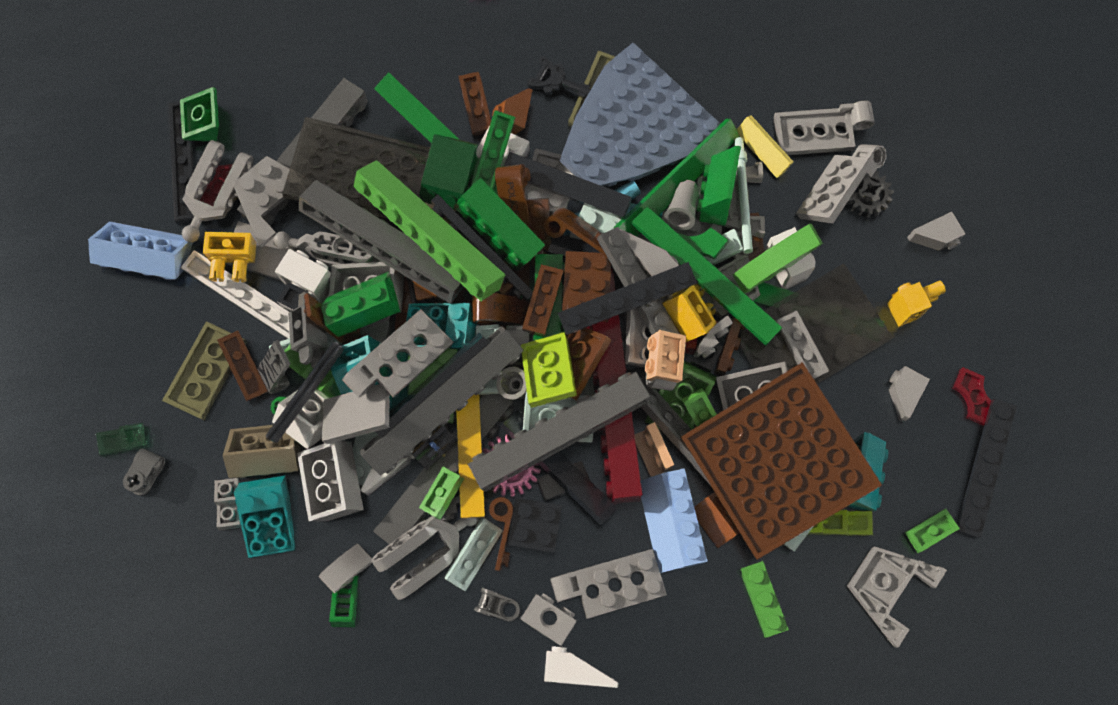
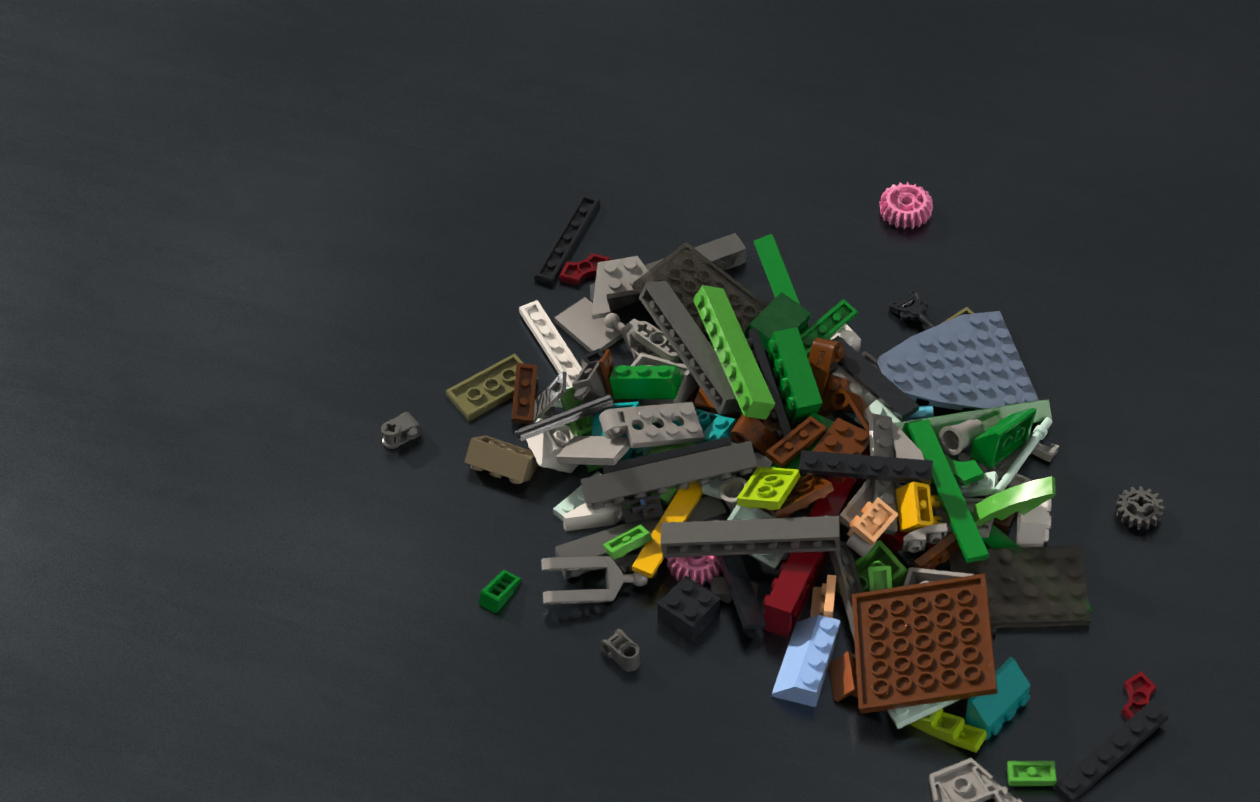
camera: 30 degrees right, 25 degrees down
light blue slope [88,221,193,280] -> none
clear green slope [96,423,147,457] -> none
green slope [180,87,219,141] -> none
light grey piece [182,140,254,242] -> none
yellow brick [203,232,257,282] -> none
light grey slope [214,478,242,531] -> none
teal slope [234,476,295,558] -> none
white brick [275,249,331,305] -> none
light grey brick [297,441,363,522] -> none
light grey slope [319,544,372,594] -> none
light aqua plate [444,517,503,591] -> none
reddish brown plate [458,71,491,136] -> none
reddish brown door [489,497,514,571] -> none
dark orange slope [492,88,532,135] -> none
light grey brick [521,593,576,646] -> none
white slope [544,647,618,688] -> none
light grey hinge [550,549,667,619] -> none
light yellow tile [737,115,793,178] -> none
bright green plate [740,561,789,638] -> none
light grey hinge [774,101,875,155] -> none
light grey plate [776,311,829,379] -> none
light grey hinge [796,144,887,223] -> none
yellow brick [887,281,946,327] -> none
light grey slope [889,366,930,422] -> none
light grey slope [907,212,965,251] -> none

